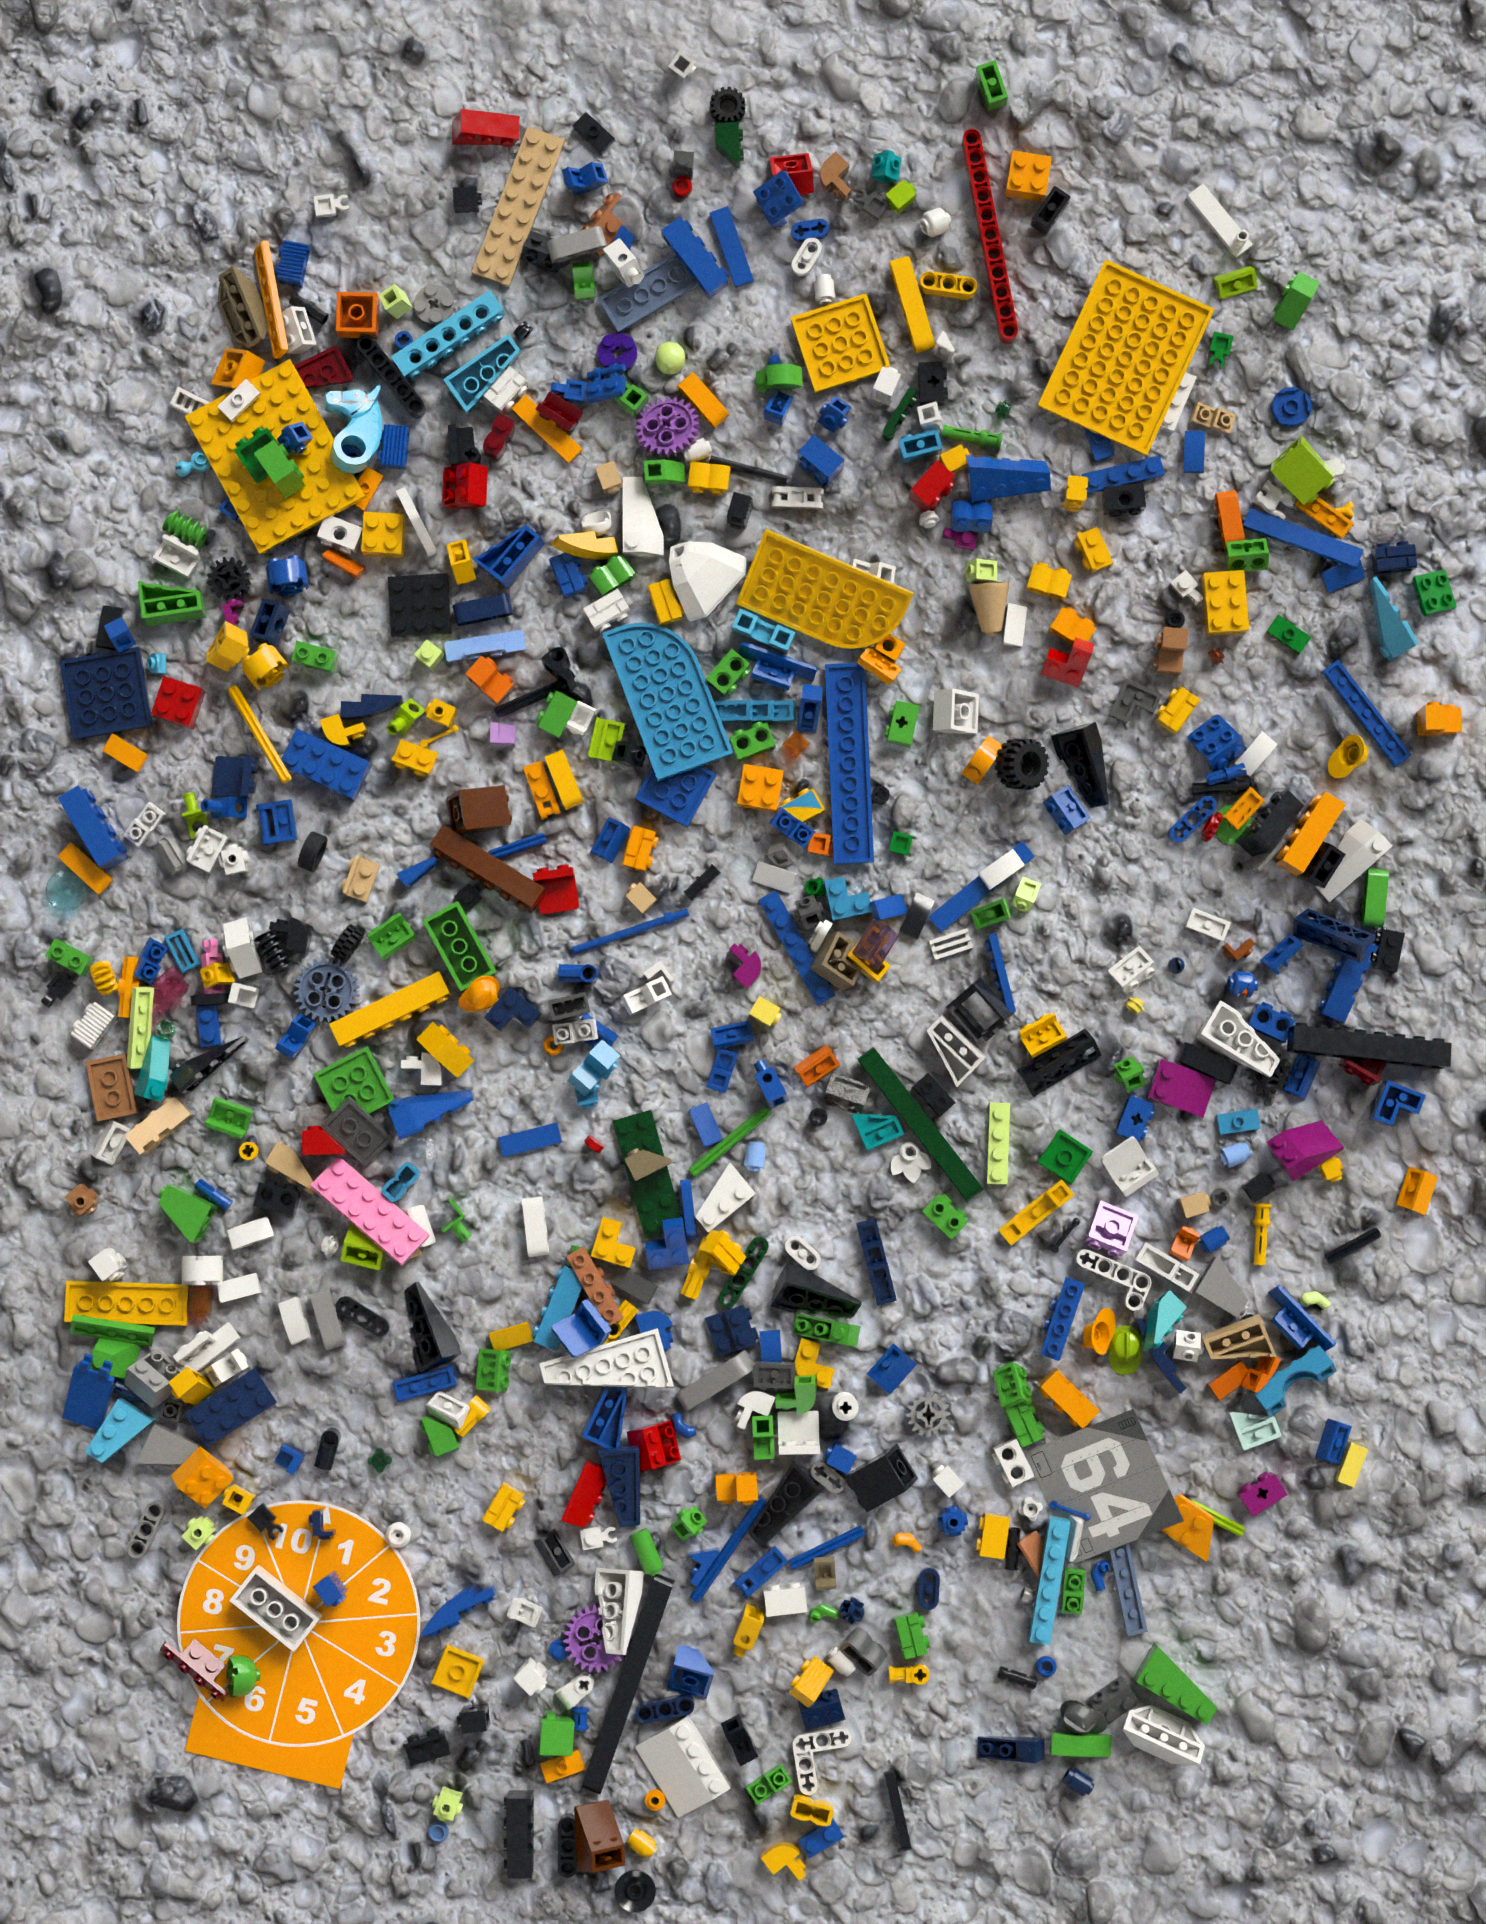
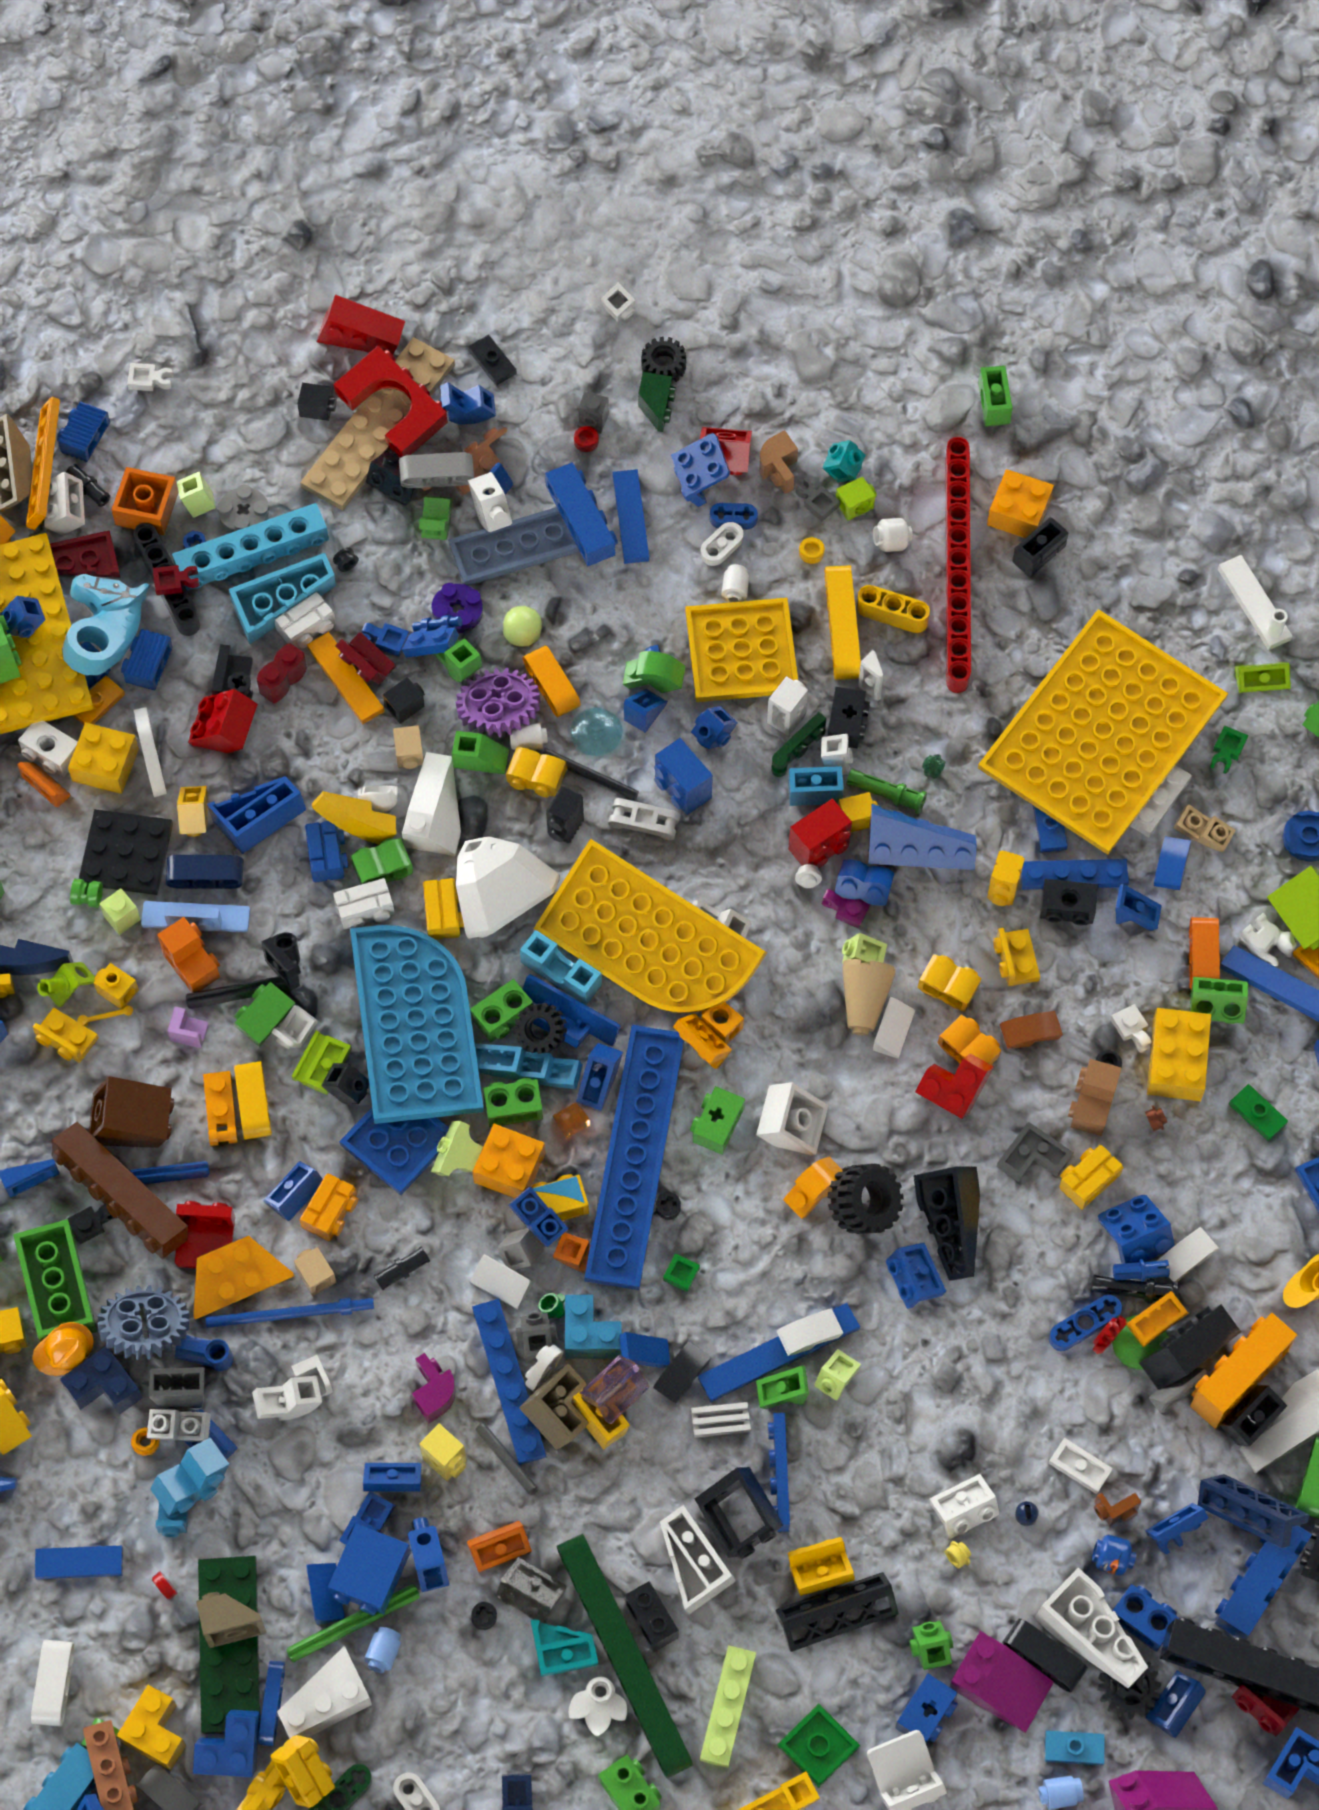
camera: 10 degrees right, 20 degrees down
none -> bright green wheel [70,878,103,908]
none -> sand blue gear [98,1285,190,1360]
none -> dark red plate [153,565,200,596]
none -> light orange wing [193,1235,294,1320]
none -> blue brick [328,1523,411,1615]
none -> red arch [333,346,448,458]
none -> black brick [382,677,425,724]
none -> yellowish green brick [431,1121,483,1176]
none -> dark grey bar [475,1422,537,1494]
none -> black tyre [514,1003,567,1054]
none -> clear light blue dish [570,708,622,756]
none -> yellow tile [799,537,825,564]
none -> dark orange slope [999,1011,1063,1049]
none -> blue slope [1115,884,1162,931]

